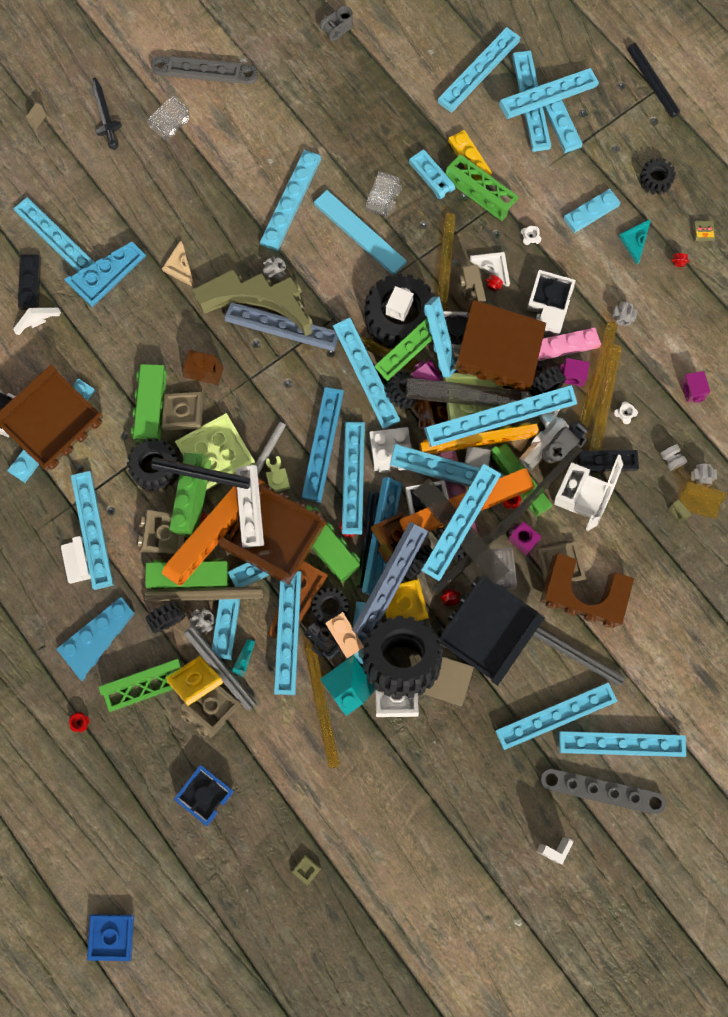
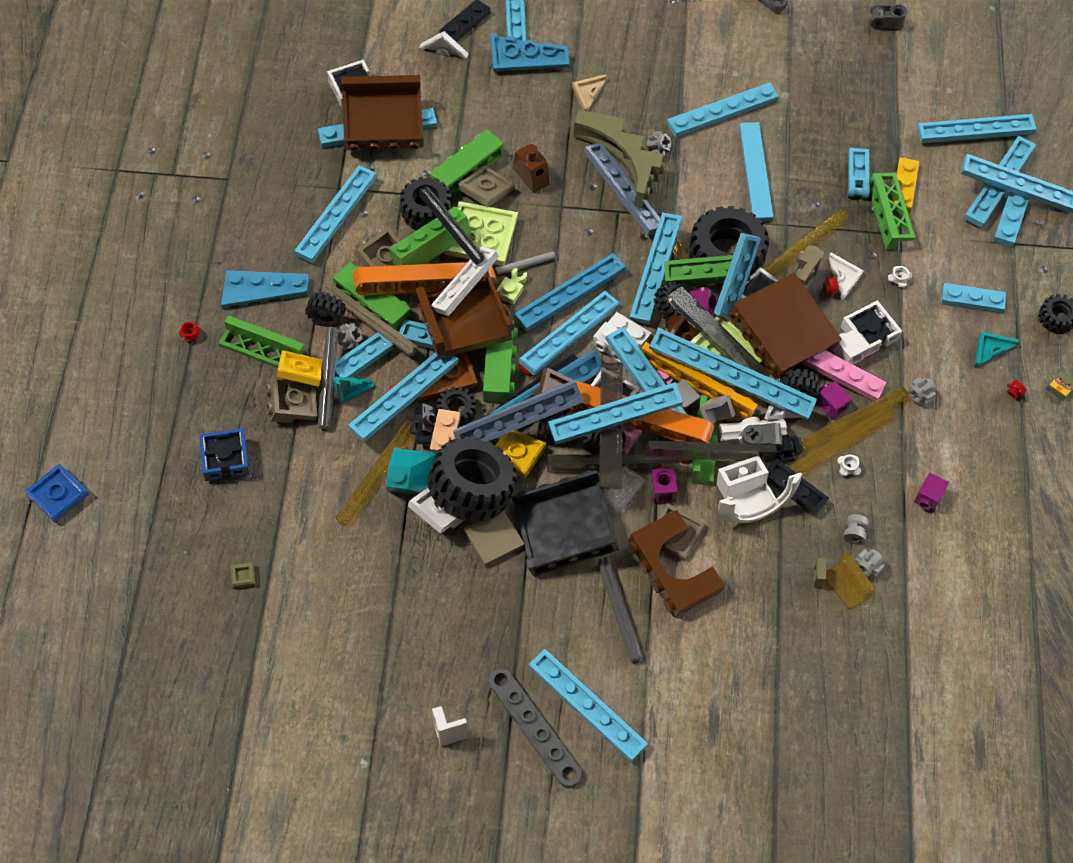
camera: 40 degrees right, 15 degrees down
white panel [61,536,91,584] -> none
clear brick [366,171,402,217] -> none
white brick [386,286,413,322] -> none
red plate [441,589,460,606] -> none
medium azure plate [495,683,618,750] -> none
none -> light grey panel [700,394,736,424]

